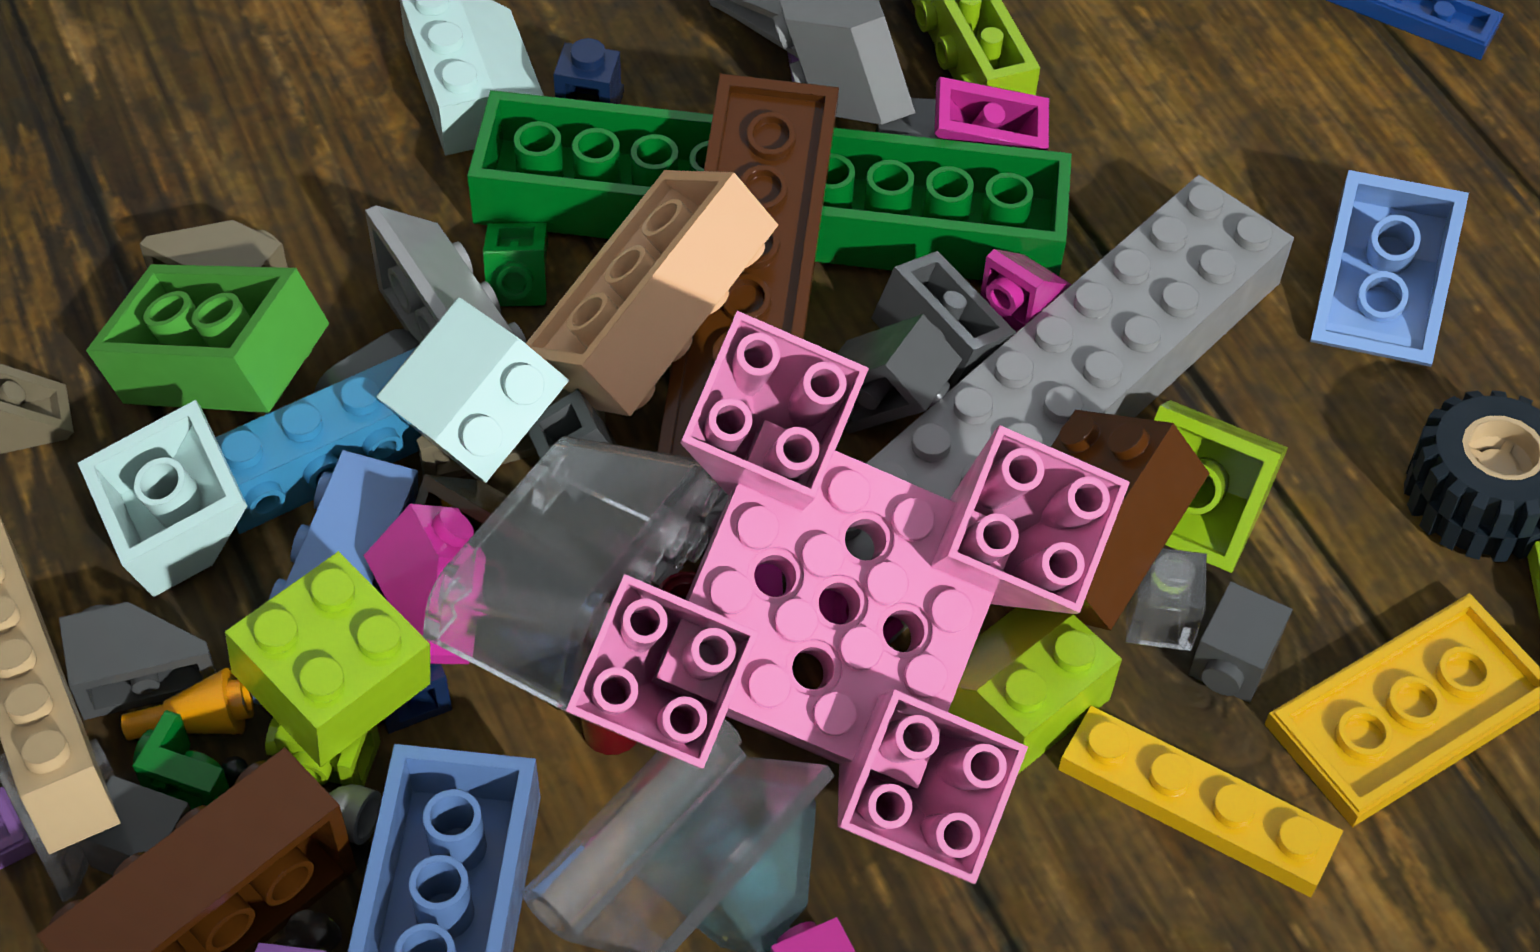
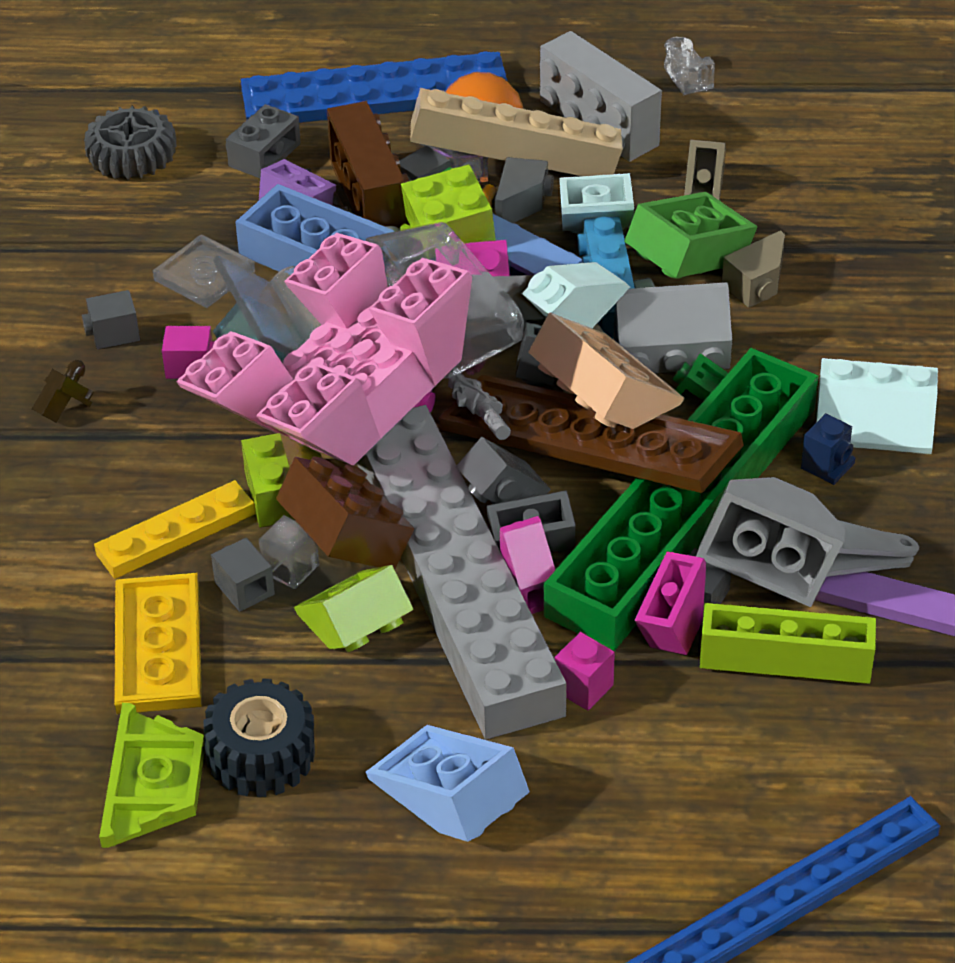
camera: 120 degrees right, 10 degrees down
none -> dark pink brick [554,632,615,711]

